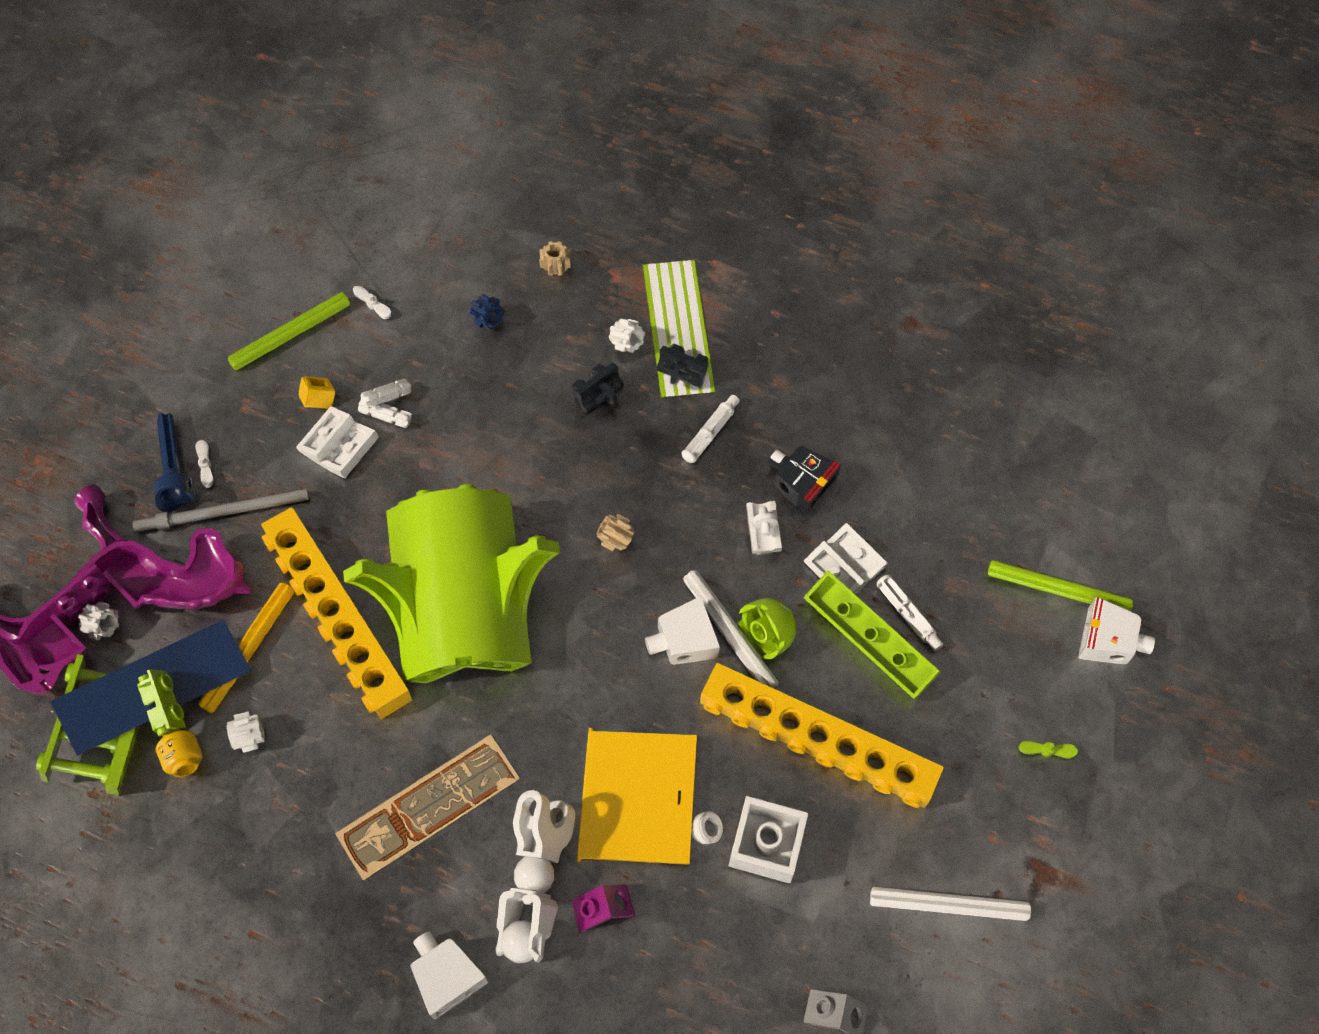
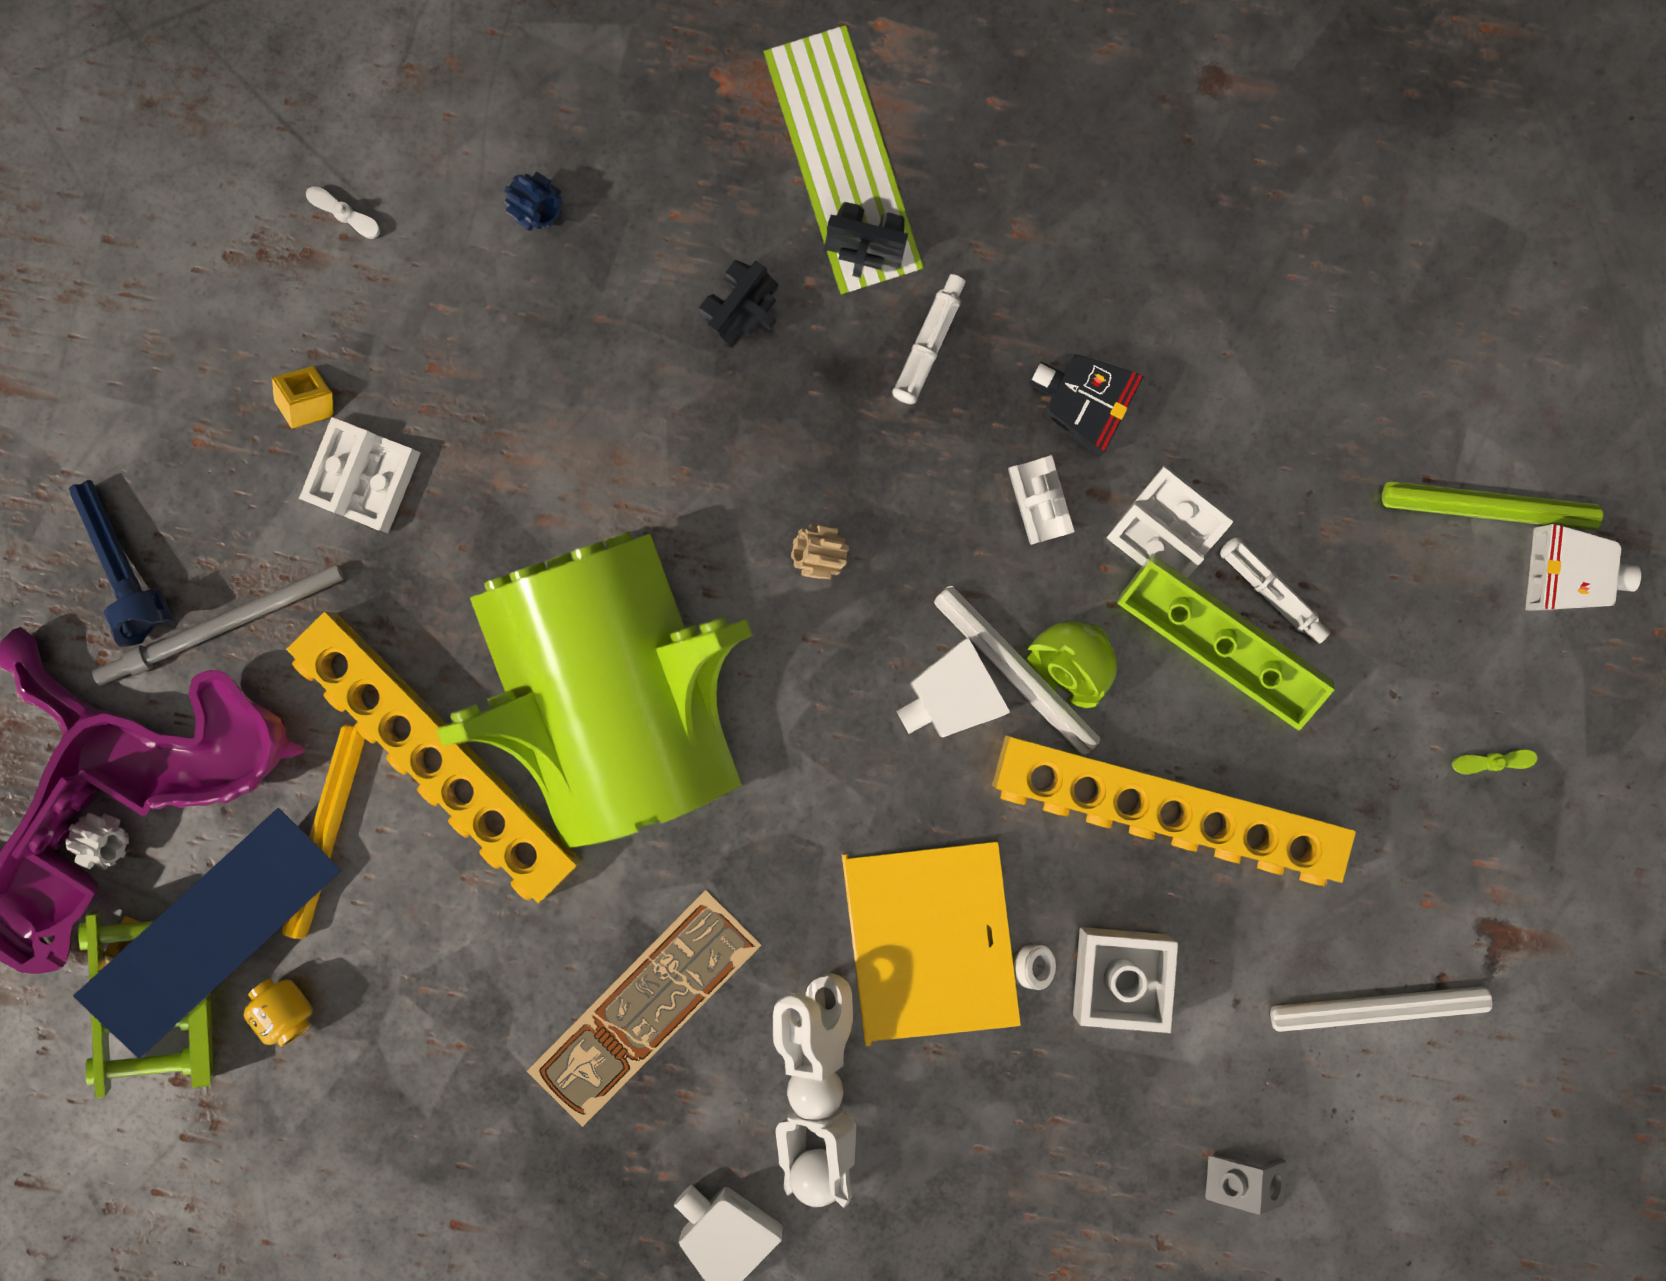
camera: 10 degrees left, 25 degrees up
lime hinge [137,669,186,736] -> none
white piece [195,440,214,488] -> none
white gear [227,711,265,753] -> none
lime axle [228,292,350,370] -> none
white axle [358,401,412,428] -> none
white axle [360,379,412,408] -> none
tan gear [539,241,571,276] -> none
magenta bracket [571,884,635,931] -> none
white gear [609,318,645,353] -> none

